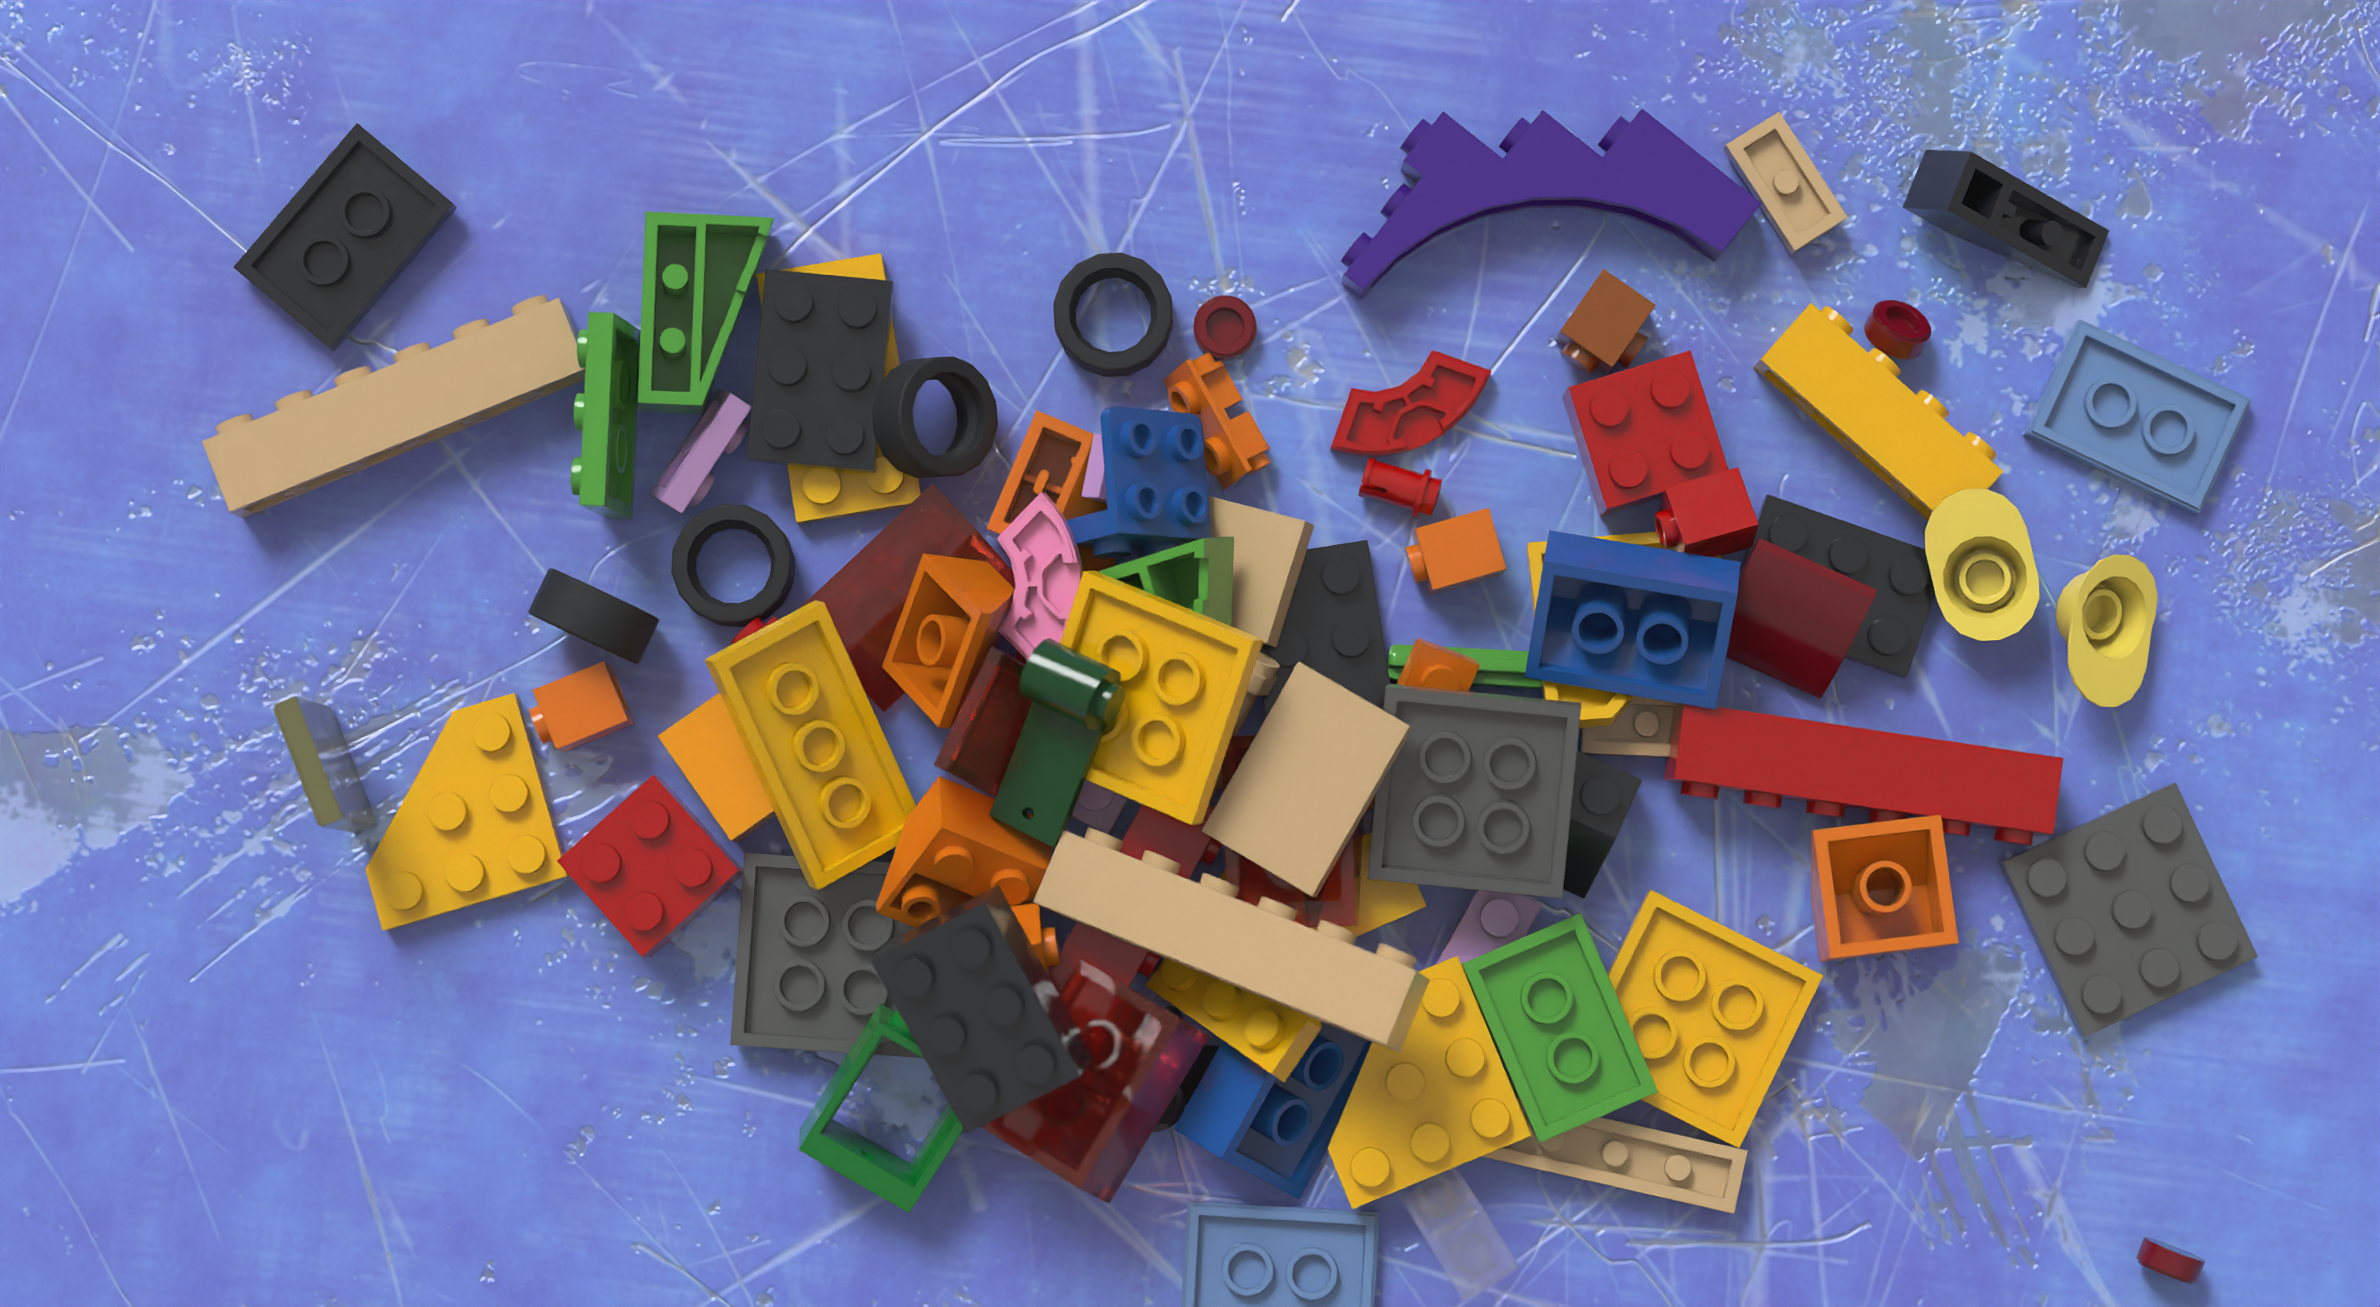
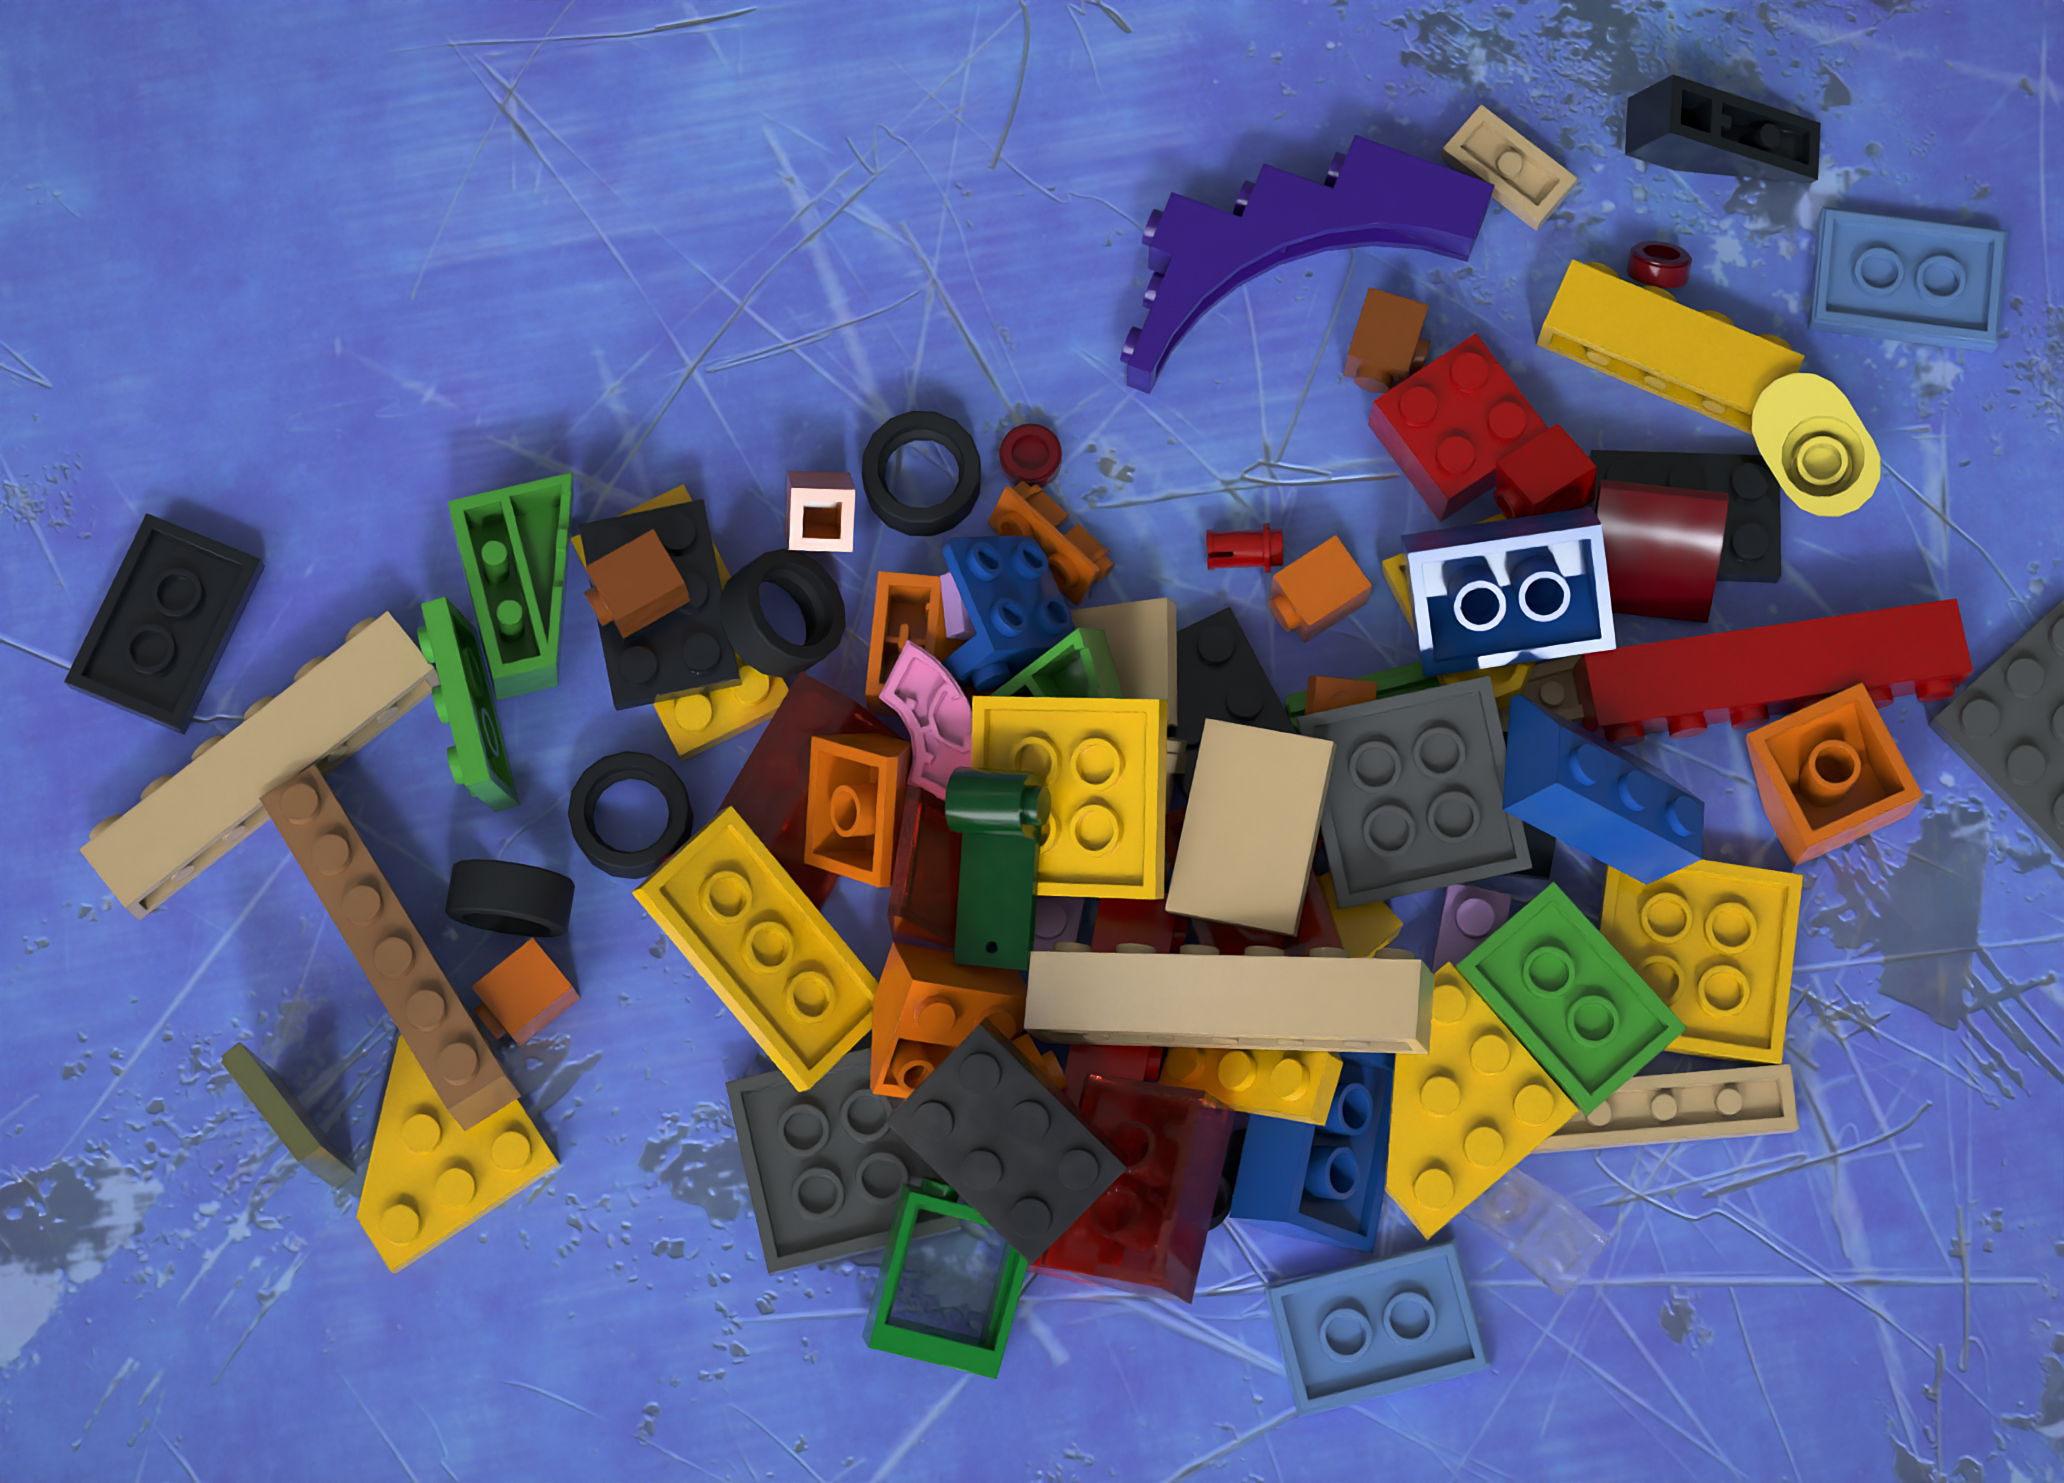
camera: 15 degrees left, 10 degrees down
red brick [557,775,743,957] -> none
lavender plate [649,389,752,514] -> none
light orange brick [658,693,776,843] -> none
red tile [1330,350,1492,457] -> none
light yellow piece [2055,554,2158,707] -> none
none -> medium nougat brick [259,764,521,1131]
none -> dark orange brick [583,529,691,639]
none -> brick [785,470,855,552]
none -> blue slope [1502,694,1705,885]

